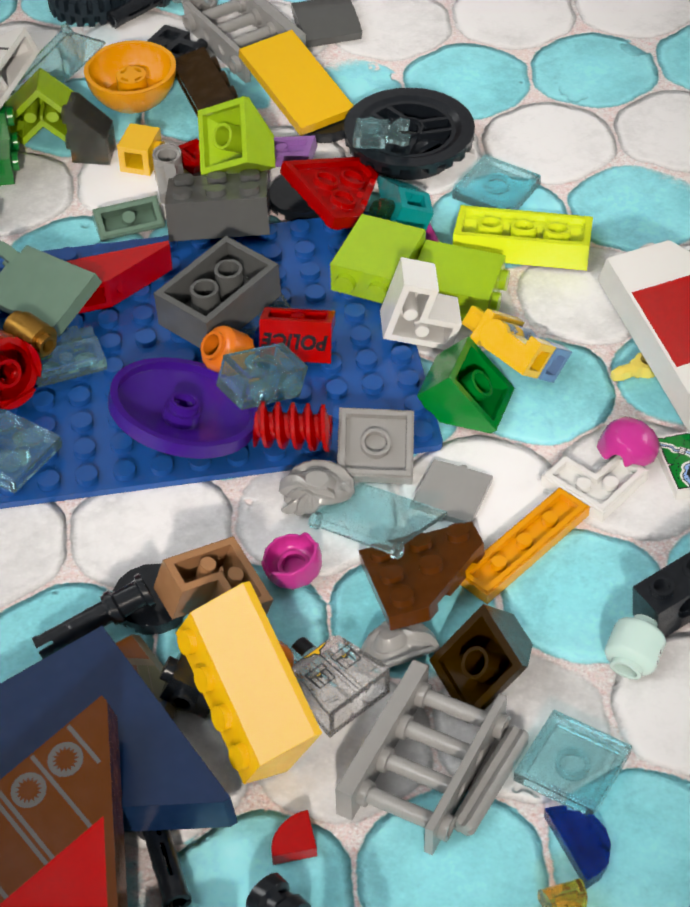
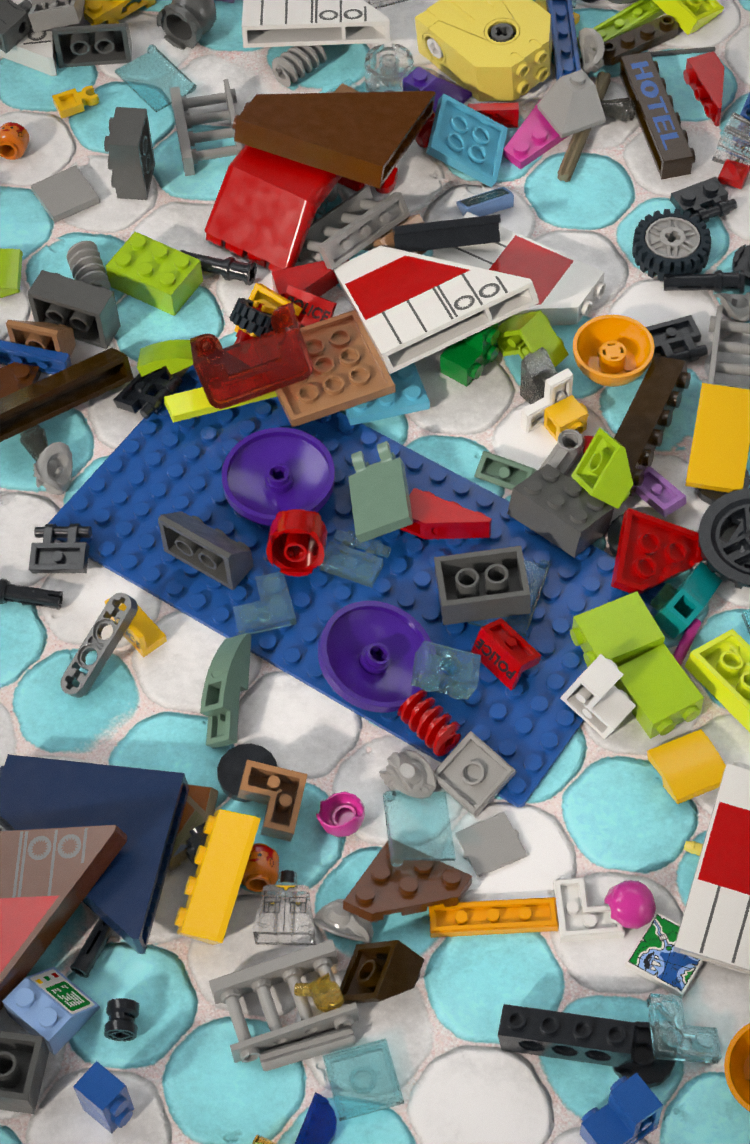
camera: 45 degrees right, 10 degrees up
pearl gold brick [3,311,57,359] -> none
clear light blue piece [10,23,106,95] -> none
black pin [32,573,157,659] -> none
orange head [200,325,255,378] -> none
red tile [271,810,317,865] -> none
clear light blue plate [352,117,411,149] -> none
green slope [417,336,515,434] -> none
yellow hips [462,306,572,383] -> none
light aqua head [604,614,666,680] -> none
none -> sand green slope [200,633,251,748]
none -> clear yellow piece [294,973,344,1012]
none -> white tile [521,368,573,433]
none -> yellow slope [647,729,726,804]

